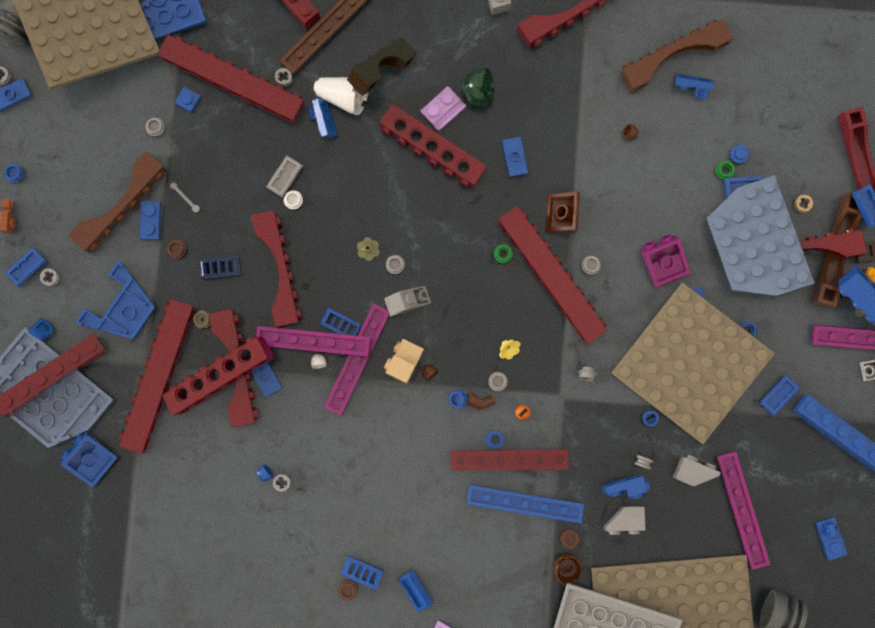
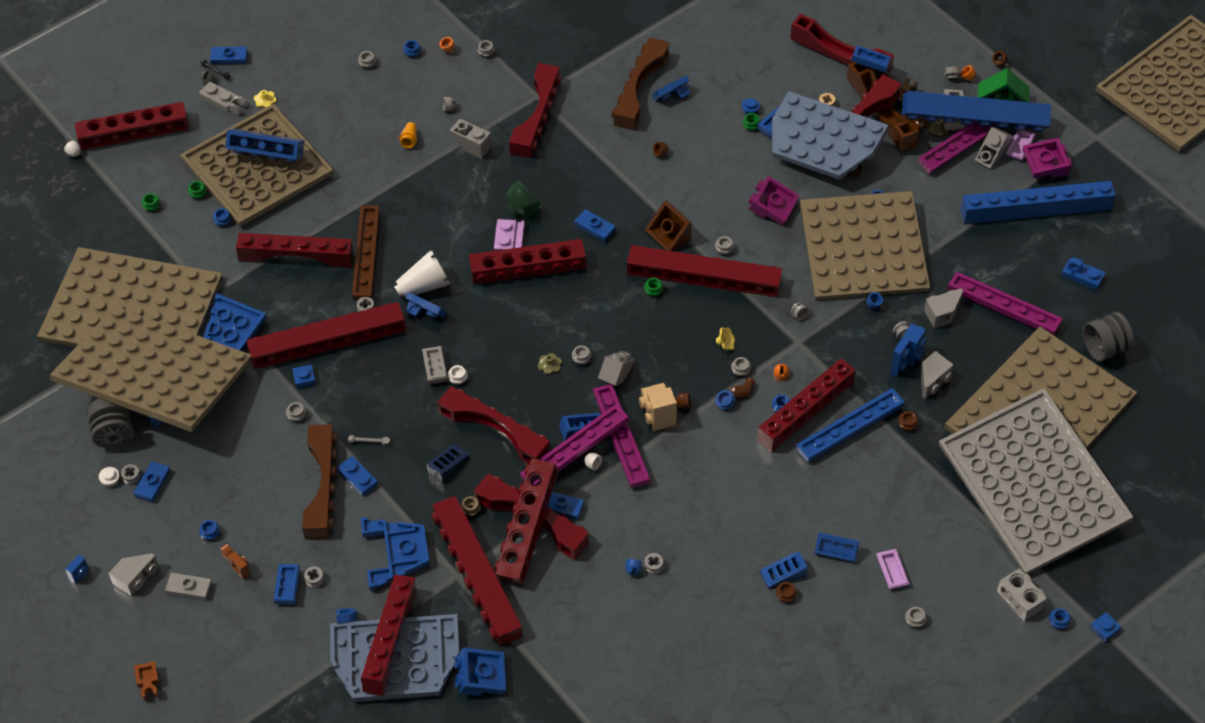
camera: 40 degrees left, 30 degrees down
reddish brown plate [167,240,186,259] -> none
dark brown arch [347,37,417,96] -> none
reddish brown hair [553,554,582,585] -> none
blue plate [759,375,800,416] -> none

